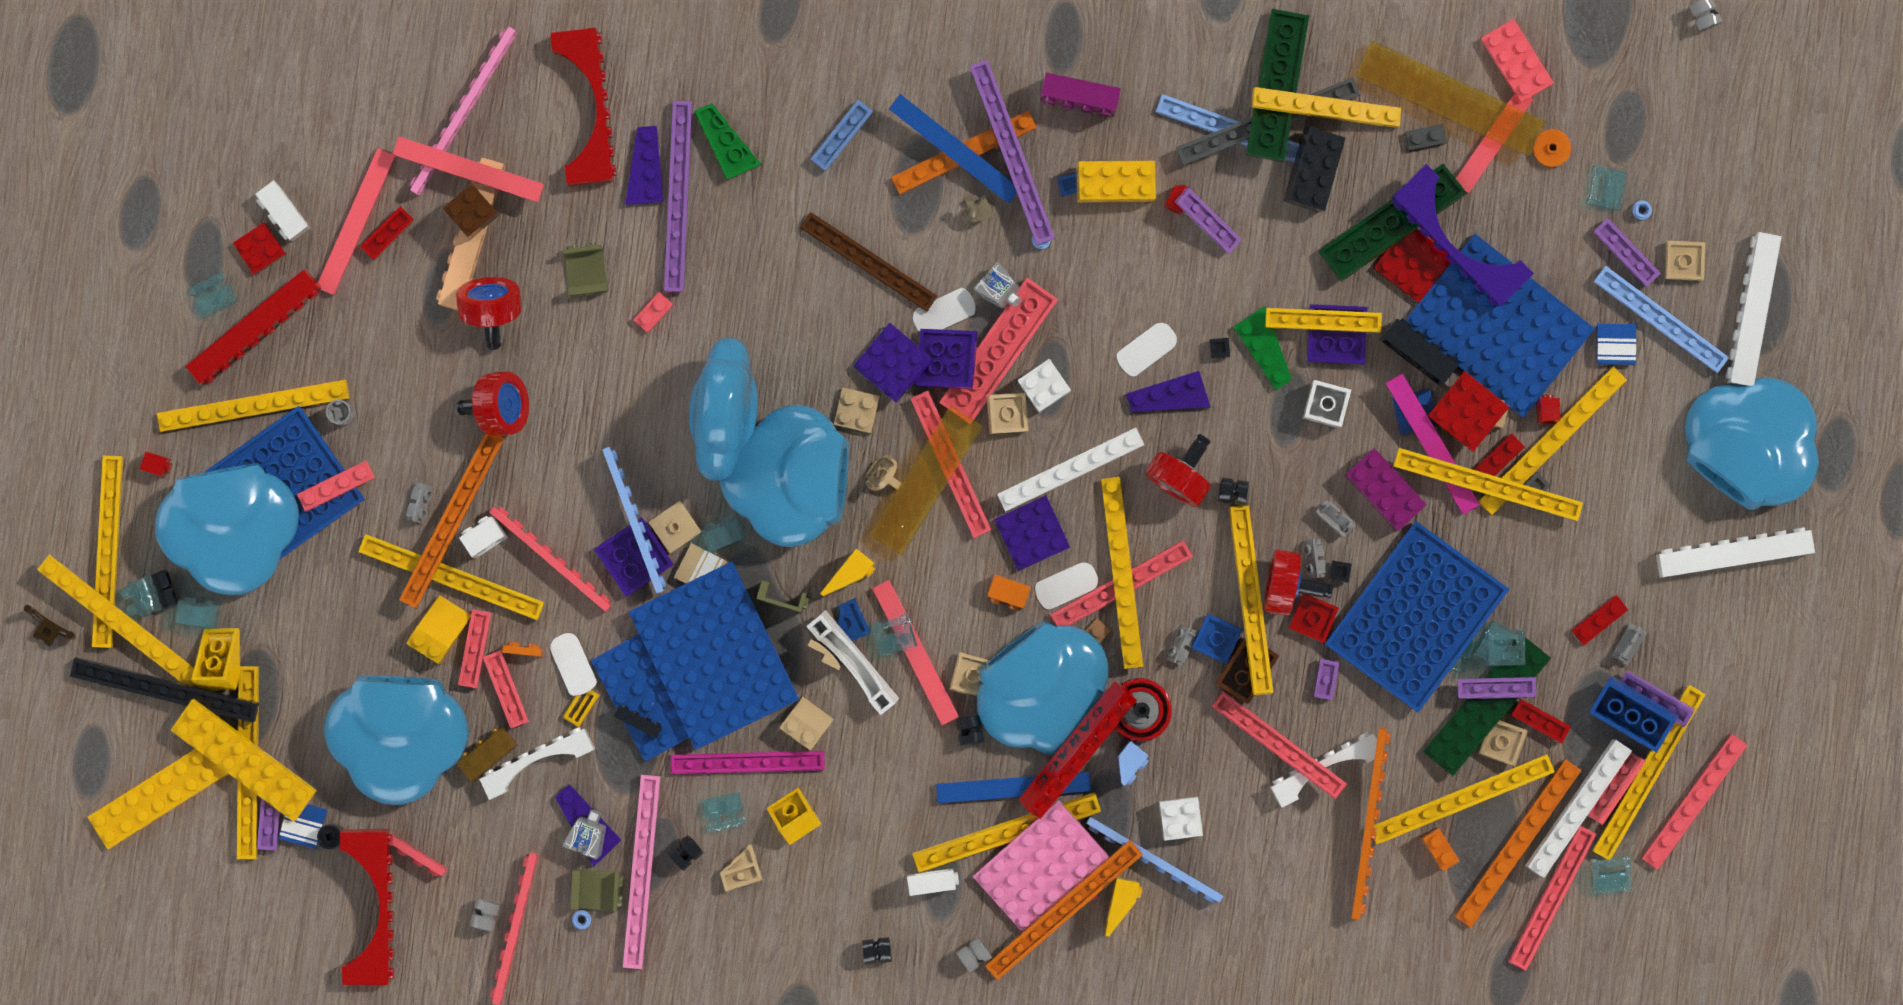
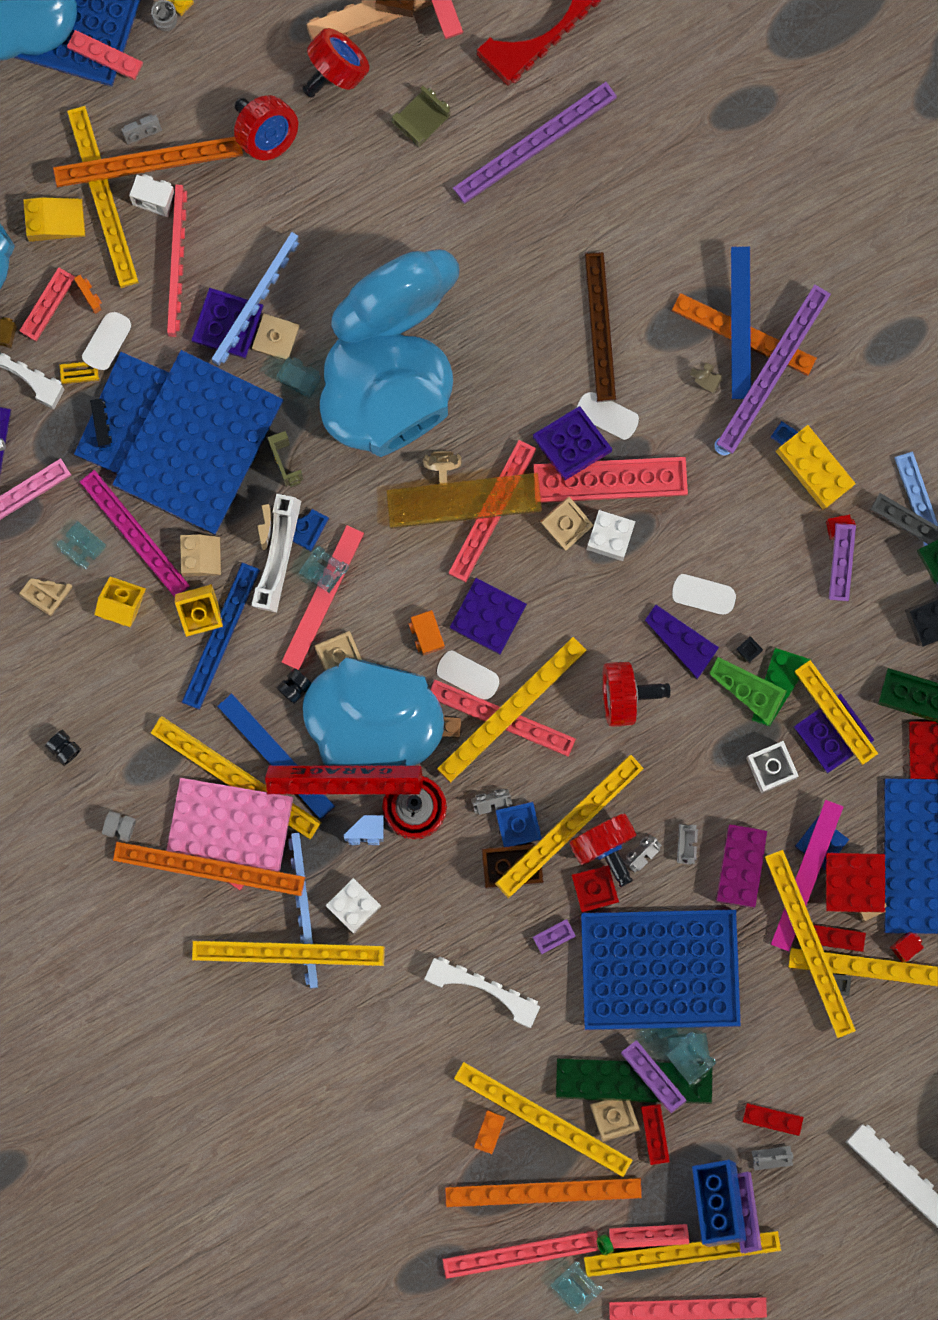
camera: 45 degrees right, 5 degrees down
coral plate [458,609,492,688] -> none
dark purple wing [625,126,664,205] -> none
coral plate [634,292,673,333] -> none
black wheel [667,835,704,871] -> none
tan slope [674,543,728,583] -> none
green wing [694,103,762,181] -> none
medium blue plate [811,100,873,172] -> none
yellow slope [820,548,875,597] -> none
tan plate [834,387,880,434] -> none
dark purple plate [853,323,933,403] -> none
white window [907,868,959,896] -> none
light grey torso [973,261,1021,309] -> none
white brick [997,428,1144,512] -> none
magenta brick [1040,72,1121,118] -> none
yellow slope [1104,877,1142,936] -> none
coral tile [1212,691,1347,800] -> none
black wheel [1218,477,1249,506] -> none
black plate [1329,560,1352,583] -> none
orange plate [1352,727,1391,920] -> none
black brick [1379,318,1458,386] -> none
white brick [1525,739,1632,878] -> none
none -> yellow slope [175,584,223,637]
none -> blue tile [182,562,260,710]
none -> yellow plate [192,941,385,966]
none -> green tile [597,1235,613,1255]
none -> bright green wing [710,657,787,725]

